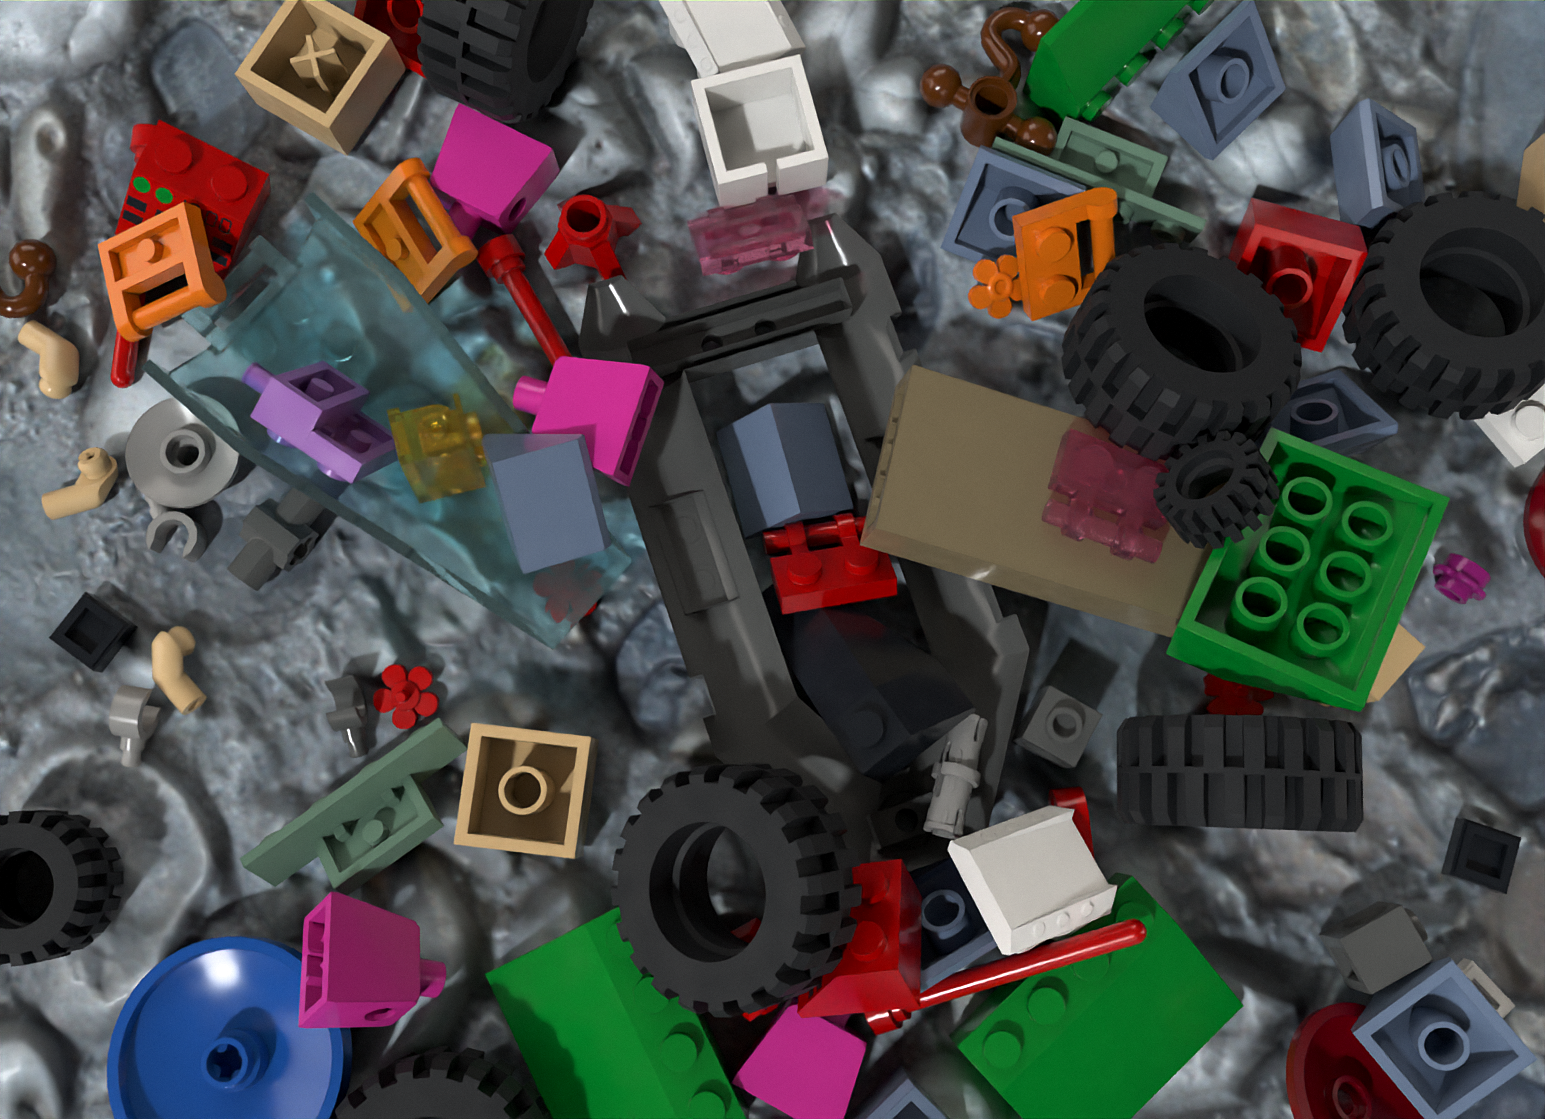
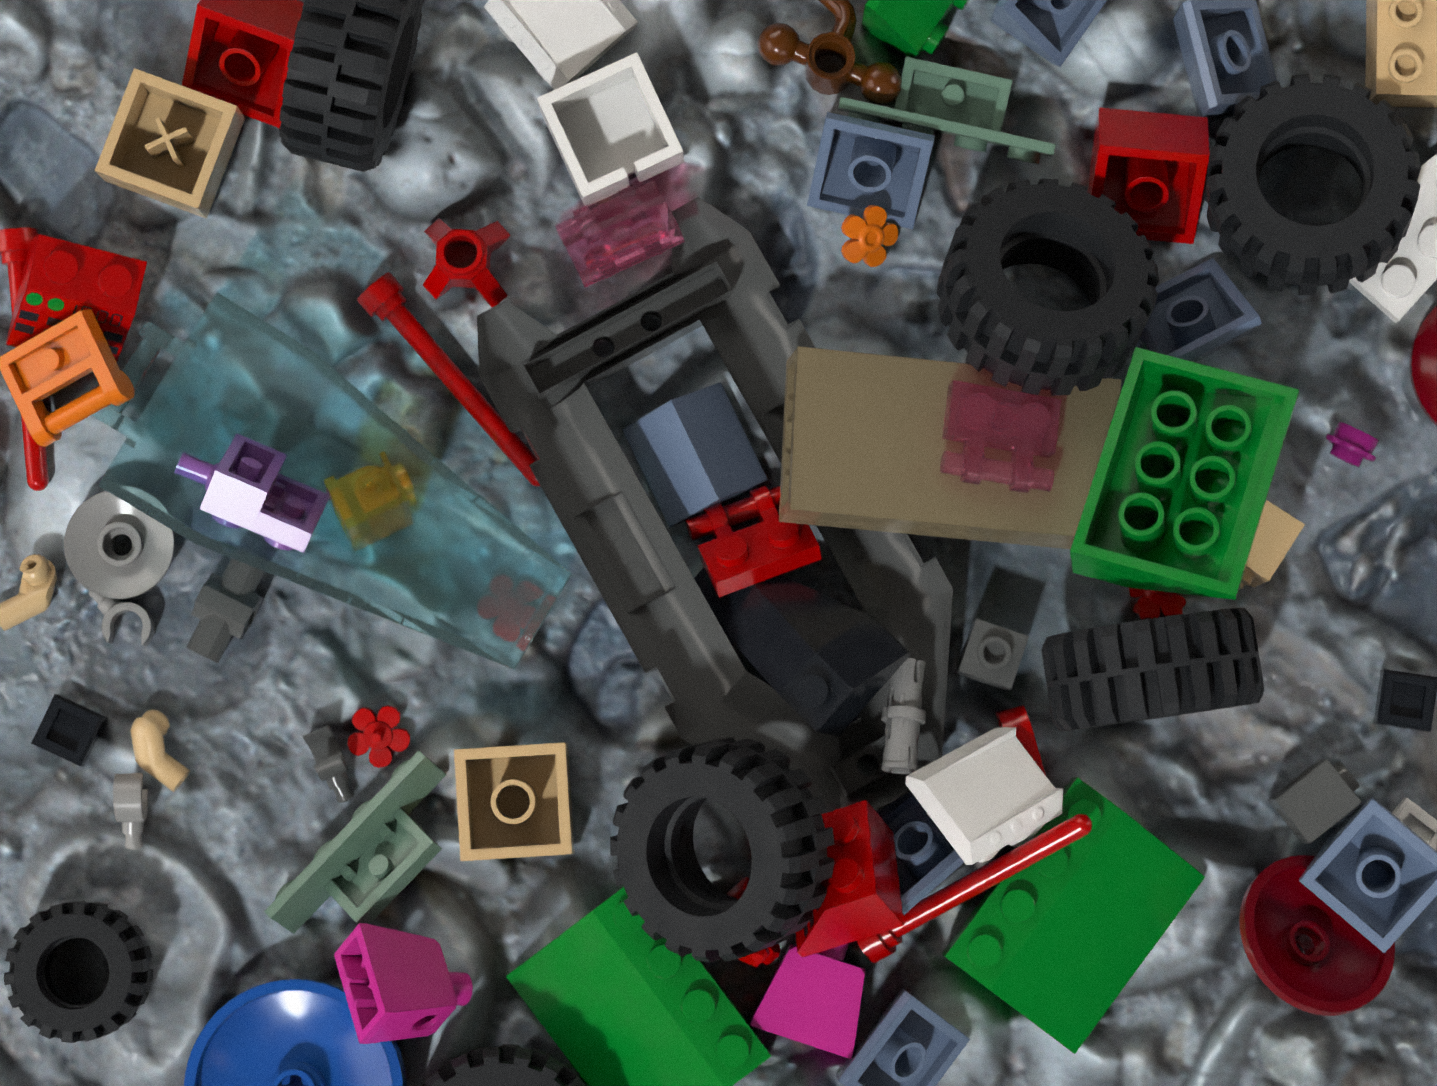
camera: 10 degrees left, 5 degrees up
orange plate [352,157,478,311] -> none
dark pink torso [430,103,560,241] -> none
sand blue slope [480,434,612,574] -> none
dark pink torso [513,356,664,487] -> none
orange plate [1012,187,1118,321] -> none
black tyre [1153,431,1280,549] -> none

